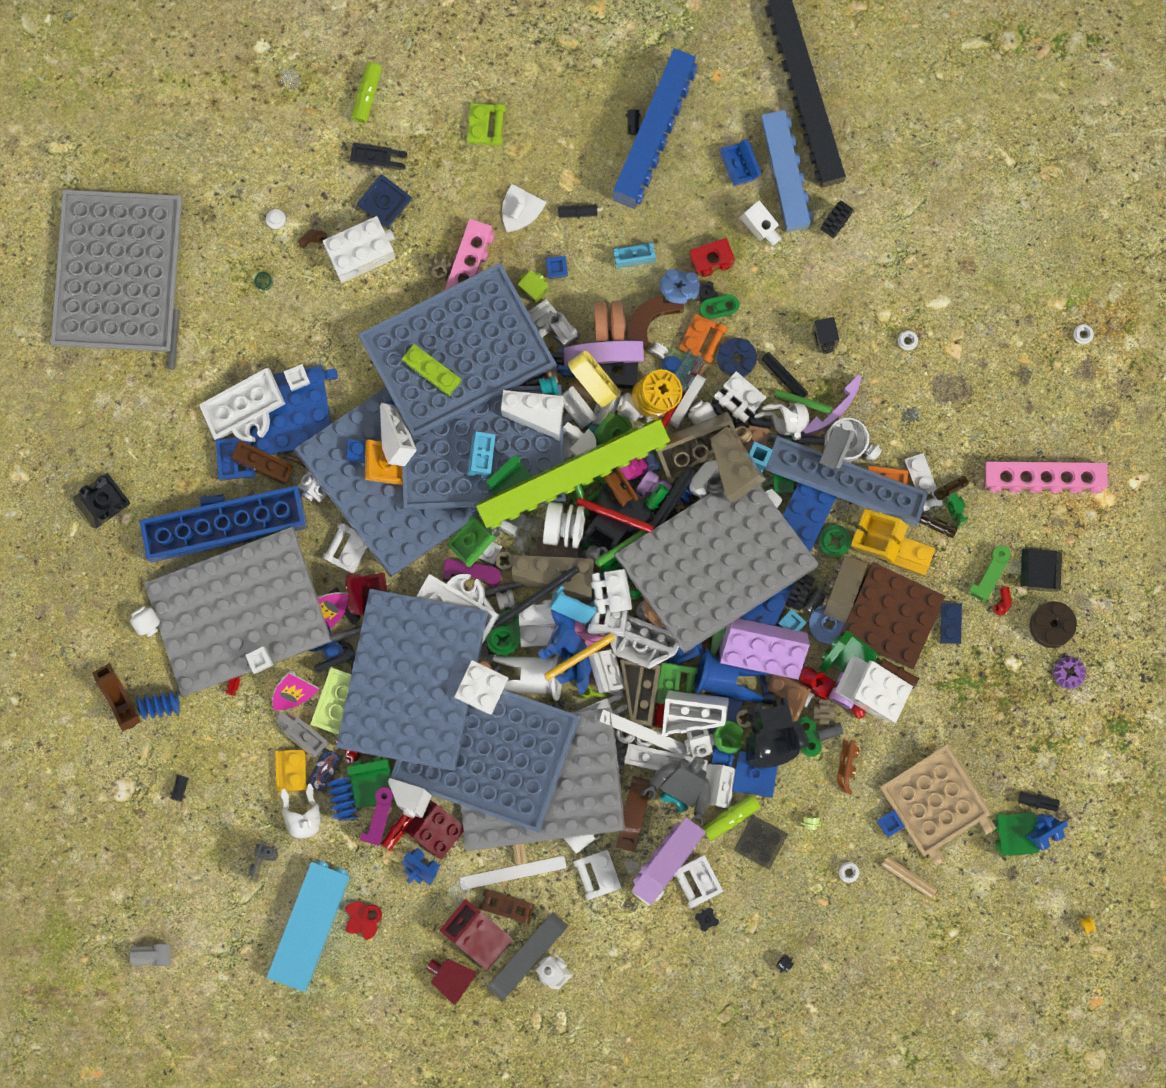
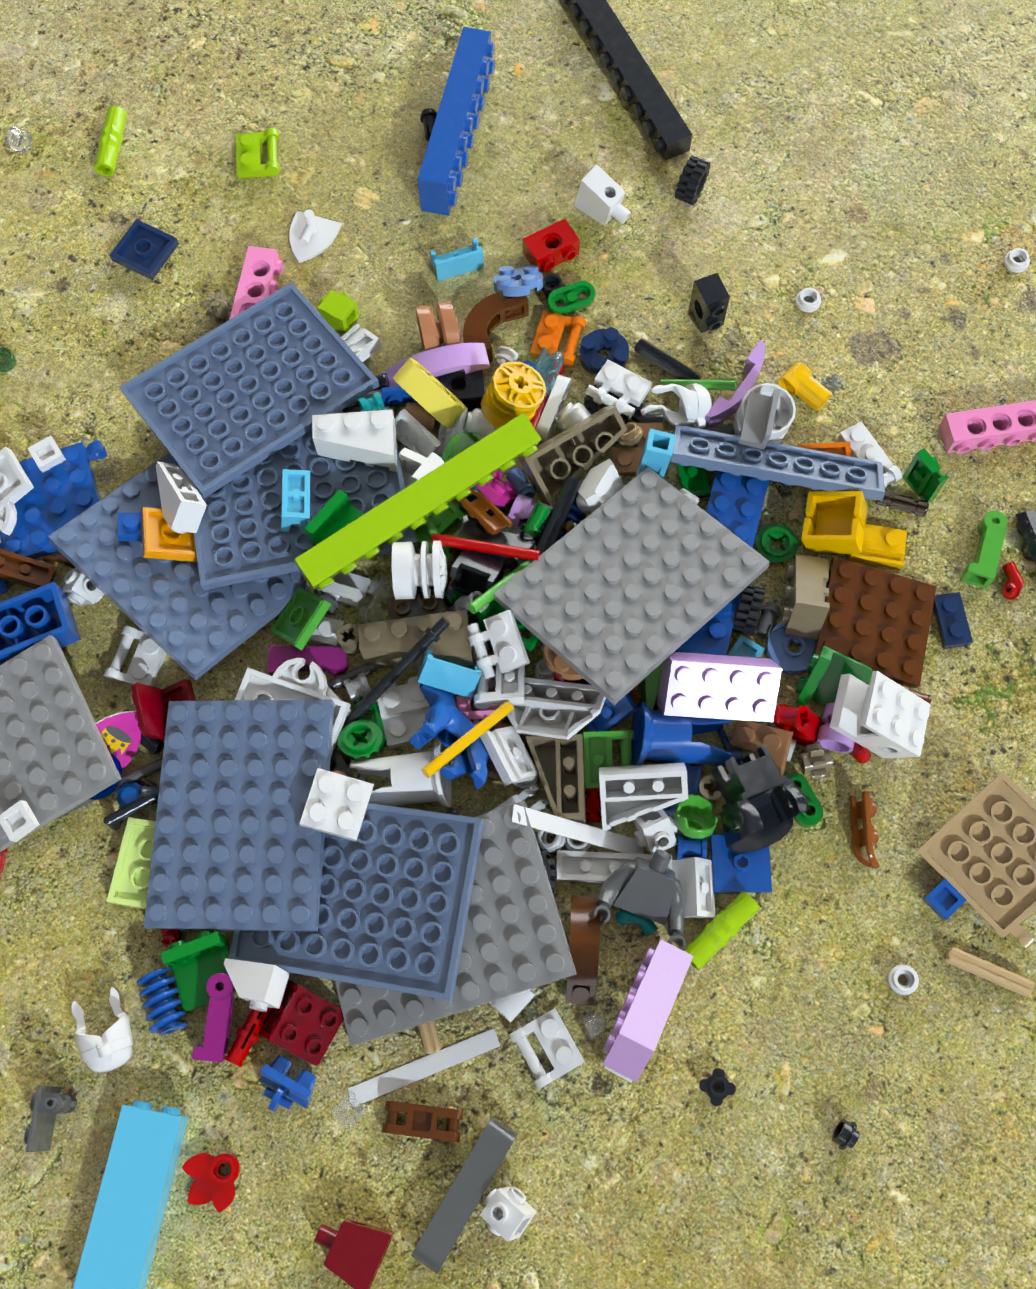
camera: 10 degrees left, 10 degrees down
white plate [266,209,286,229] -> none
dark pink shield [272,671,320,711] -> none
light grey hinge [275,712,329,759] -> none
yellow plate [275,750,307,792] -> none
reddish brown arm [297,229,327,249] -> none
tile [306,748,343,794] -> none
white torso [323,216,395,283] -> none
black hinge [350,143,408,170] -> none
lime plate [402,344,462,397] -> none
dark red slope [439,899,513,971] -> none
blue plate [546,256,568,279] -> none
light grey piece [547,312,580,348] -> none
black axle [558,203,597,219] -> none
lime hand [577,686,607,699] -> none
white plate [674,855,723,909] -> none
dark grey plate [707,475,724,494] -> none
dark tan wedge [711,427,766,503] -> none
blue bracket [719,139,761,186] -> none
clear smoke plate [733,814,788,870] -> none
medium blue brick [761,110,813,233] -> none
yellowish green plate [801,815,821,830] -> none
dark grey pin [817,722,844,742] -> none
white plate [864,443,882,462] -> none
dark brown axle [934,476,969,500] -> none
none -> yellow piece [778,362,832,412]

